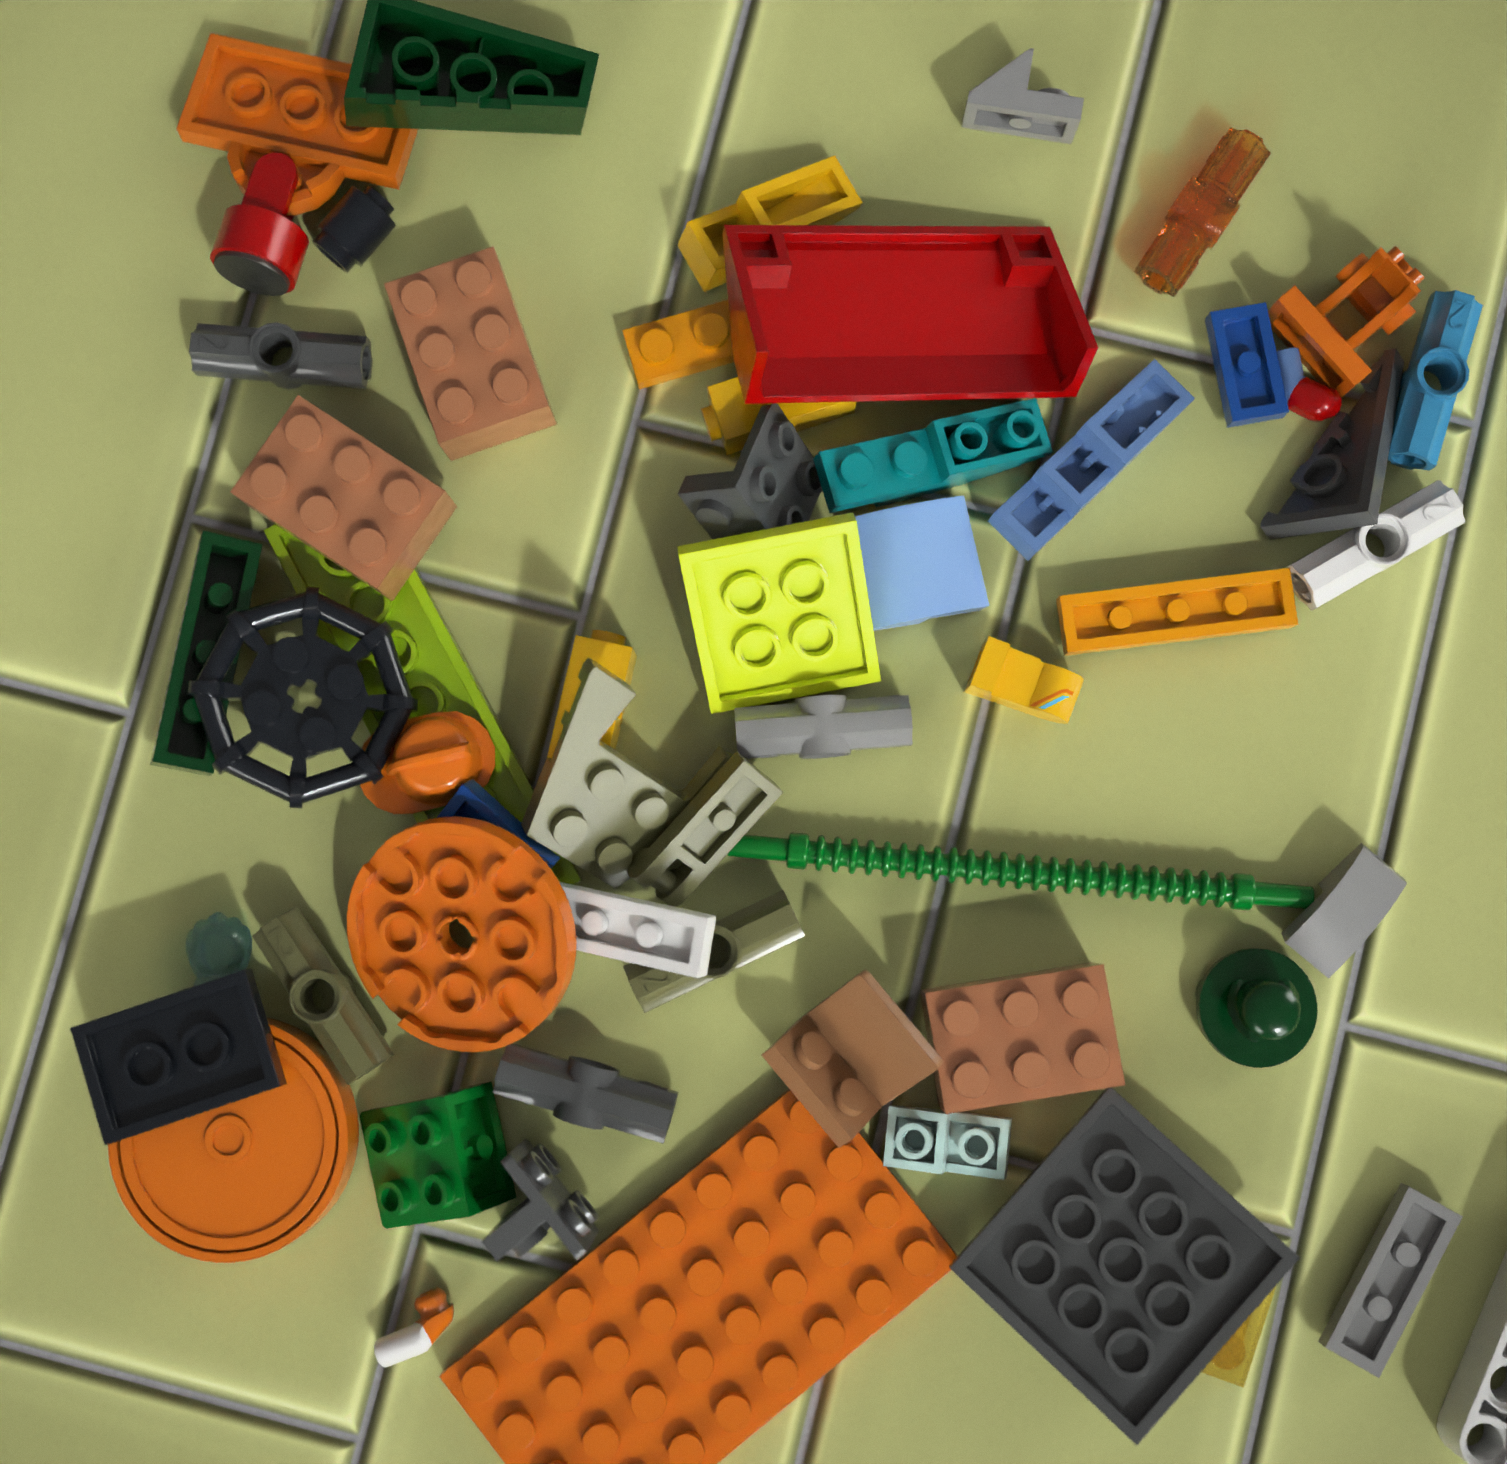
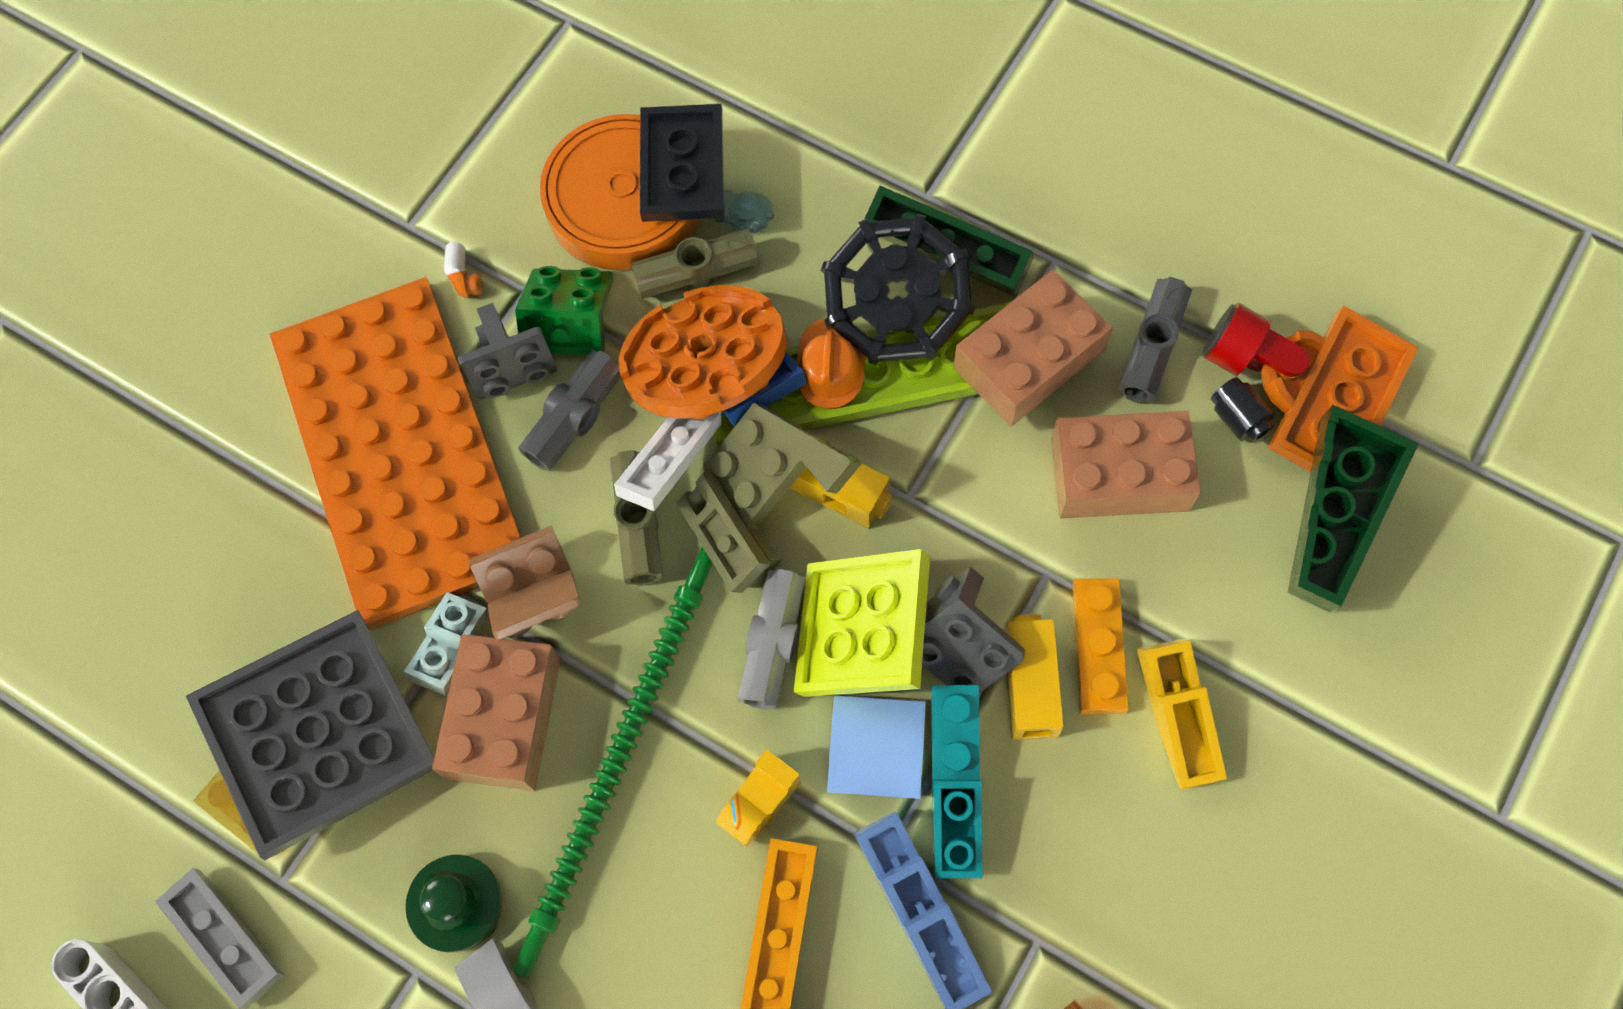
camera: 105 degrees right, 15 degrees down
red slope [722,225,1098,404] -> none
light grey slope [962,48,1084,144] -> none

